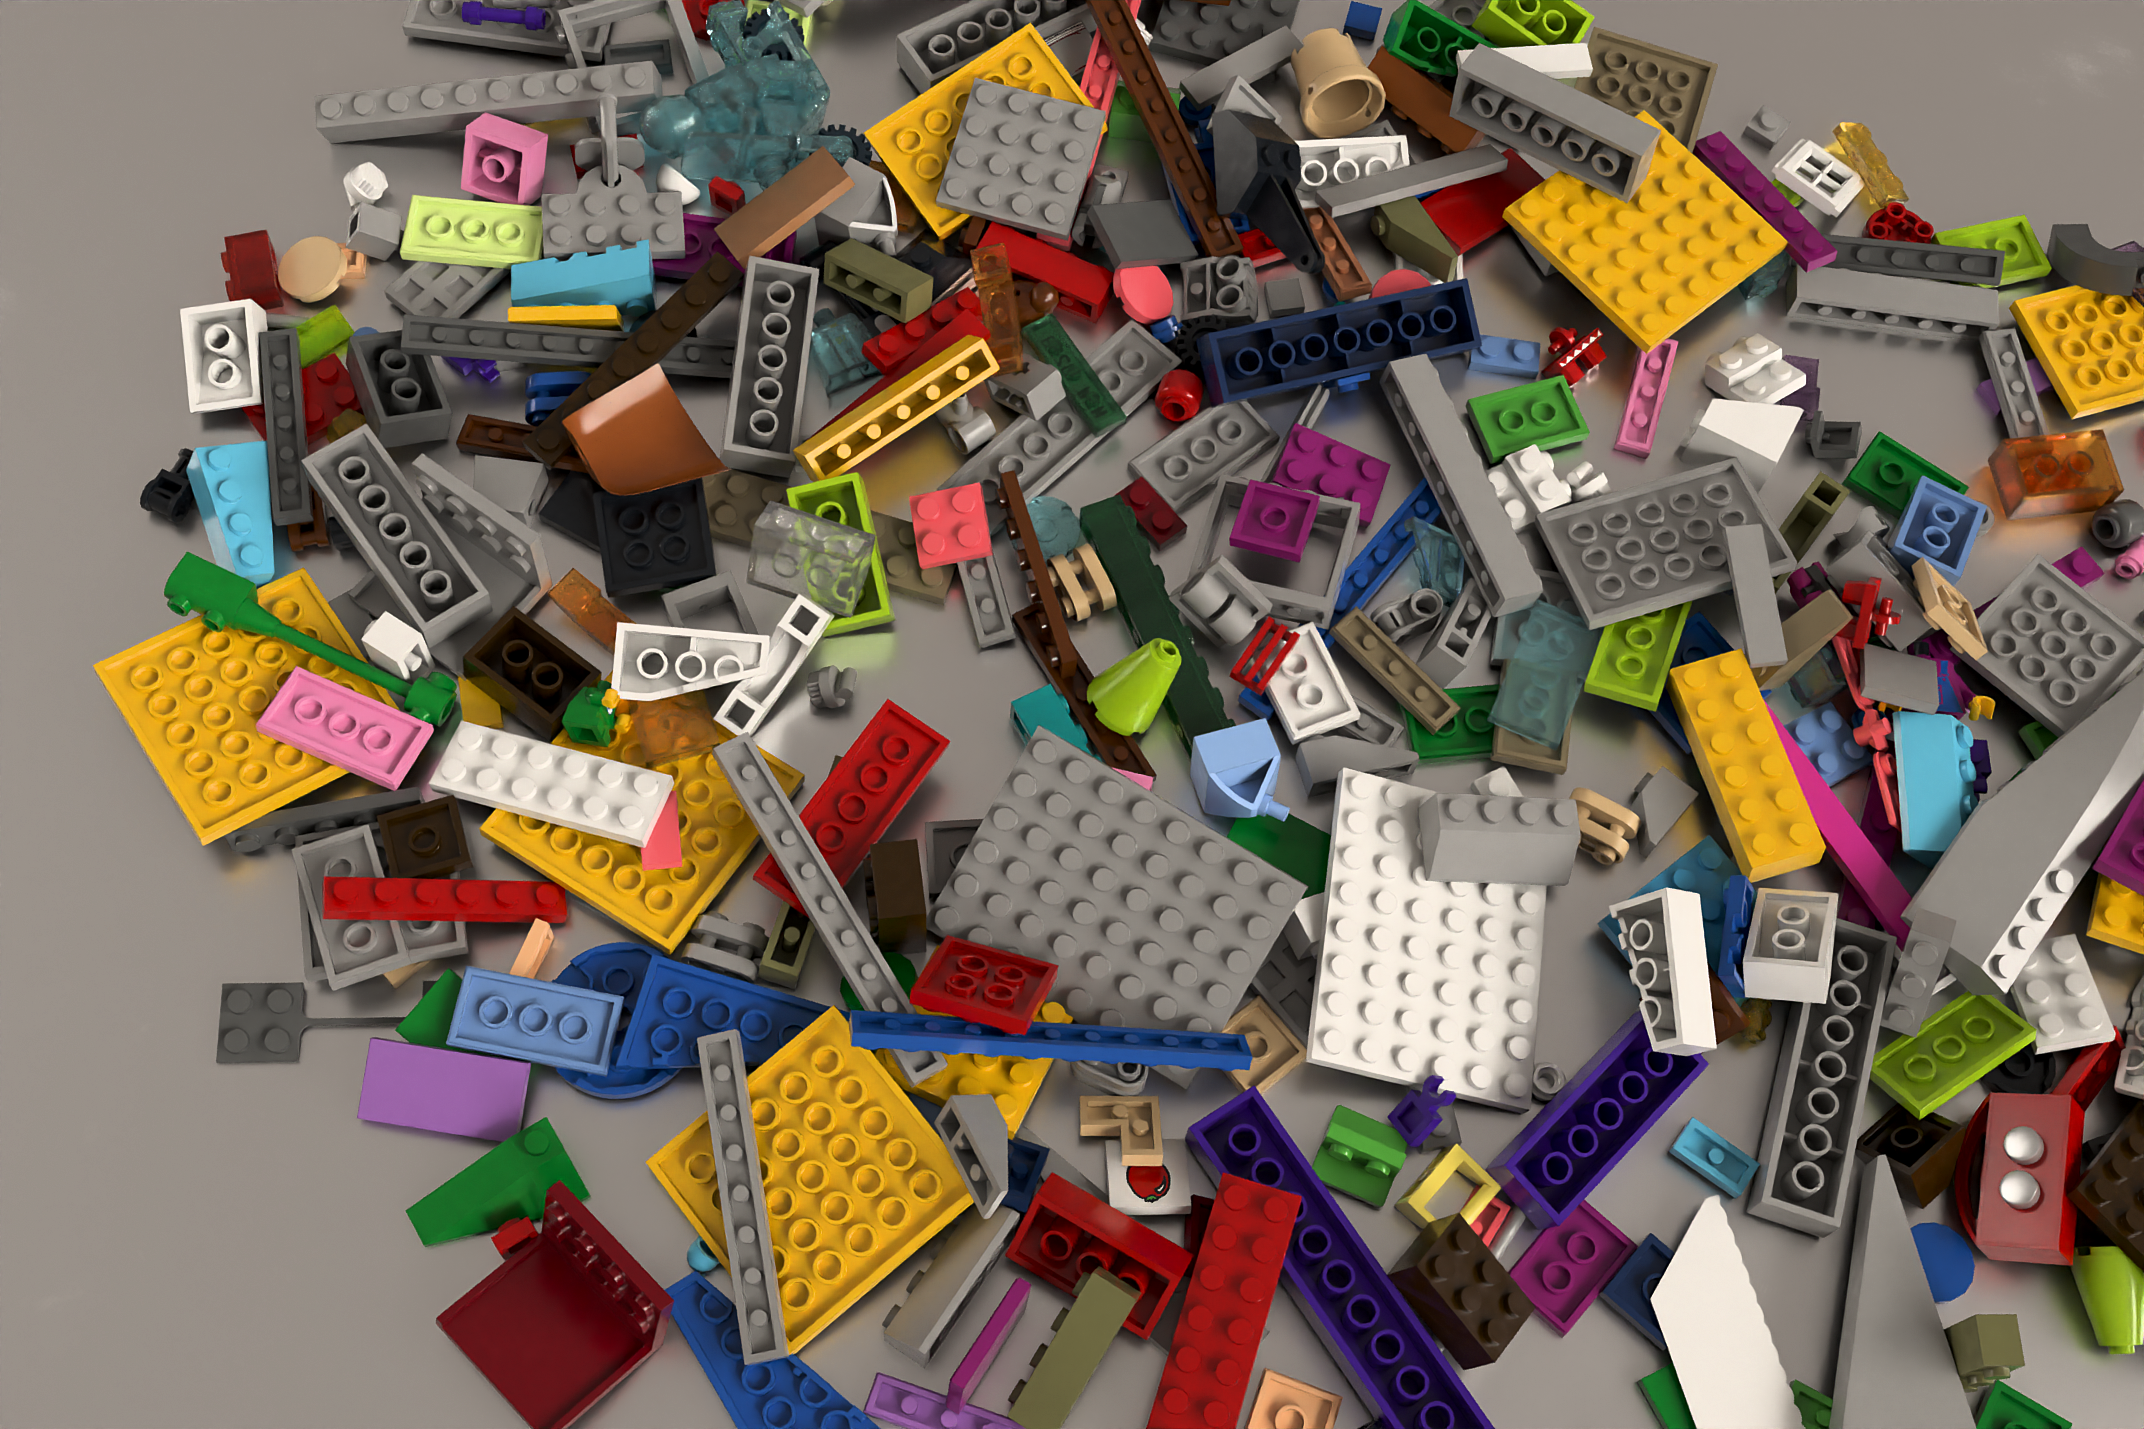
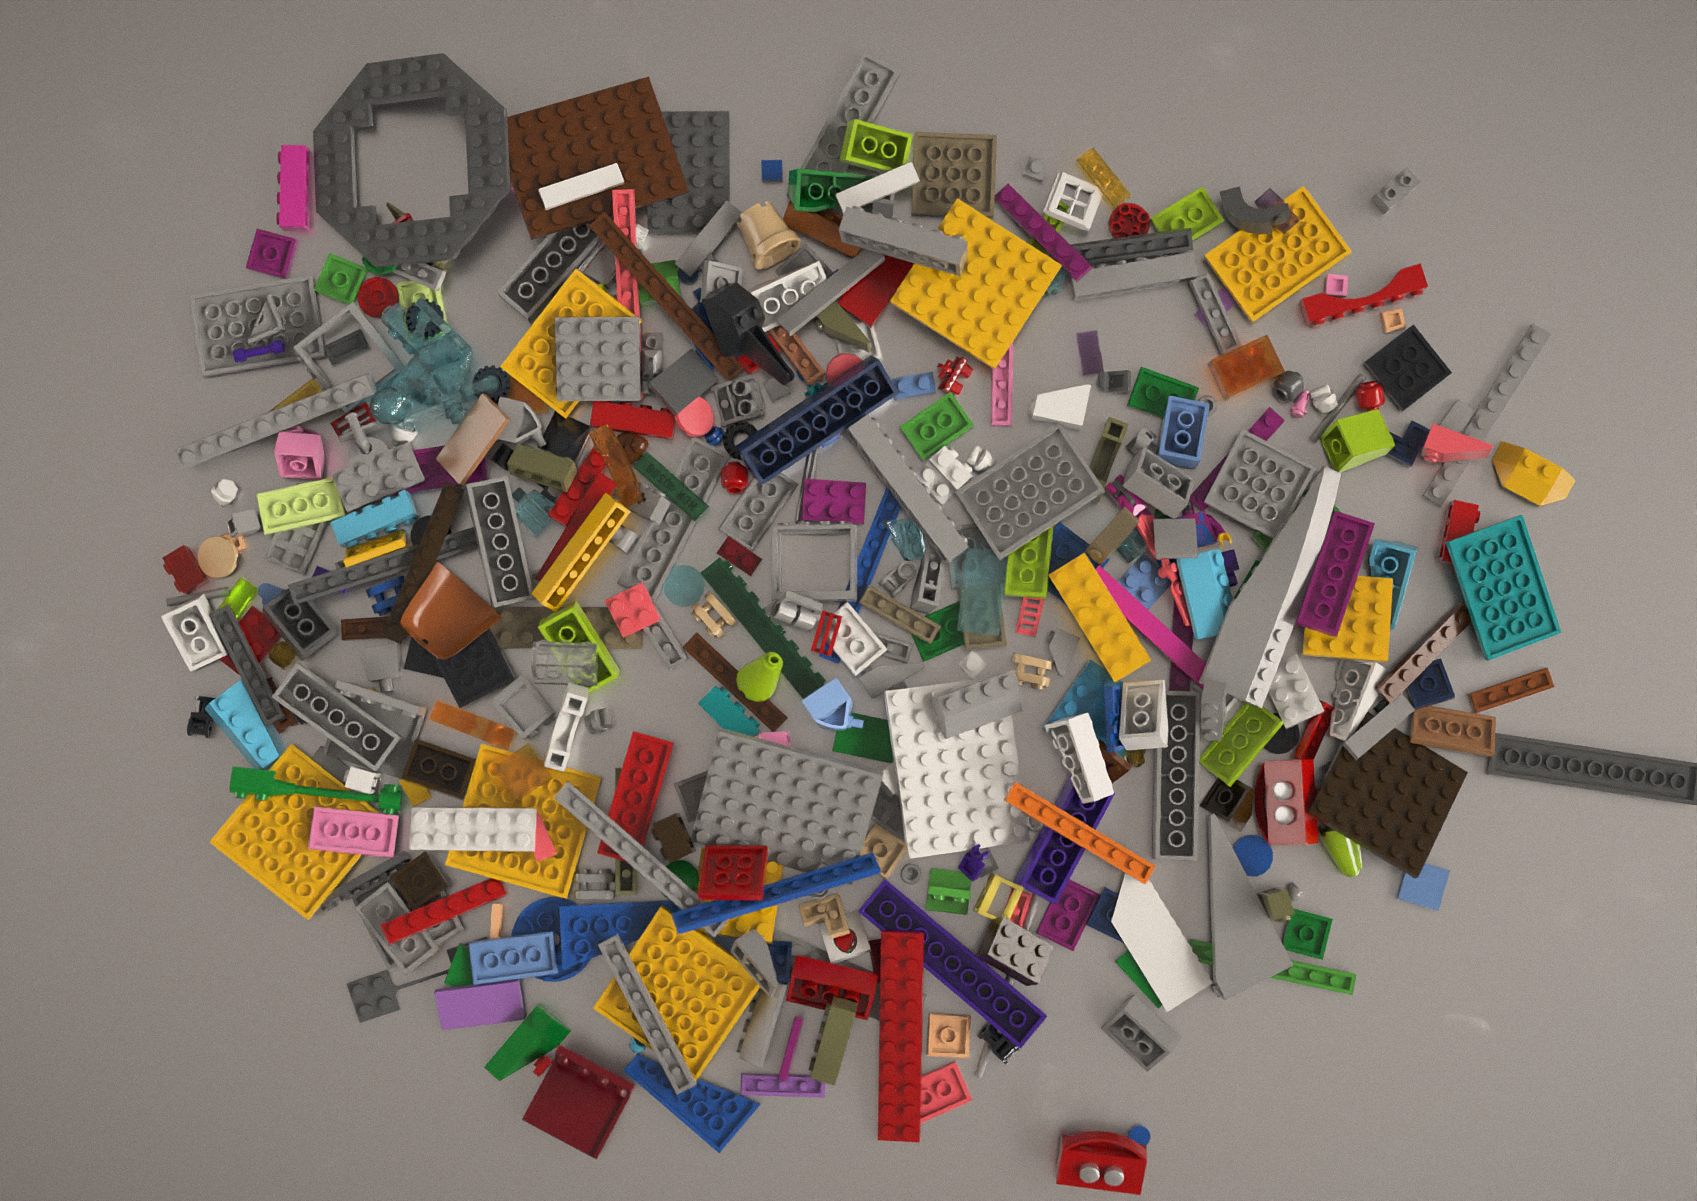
camera: 10 degrees left, 20 degrees up
green piece [562,680,632,748] -> none
white wedge [611,622,770,702] -> none
red plate [708,175,746,216] -> none
reddish brown plate [958,215,986,259] -> none
reddish brown plate [995,470,1077,679] -> none
magenta plate [1229,479,1320,563] -> none
medium azure plate [1669,1117,1760,1199] -> none
white plate [1705,333,1806,404] -> none
light grey tile [1723,523,1788,668] -> none
red hips [1836,577,1901,649] -> none
tan plate [1911,557,1988,661] -> none
none -> light grey tile [901,863,922,885]
none -> orange plate [1004,782,1155,884]
none -> coral slope [1015,597,1044,637]

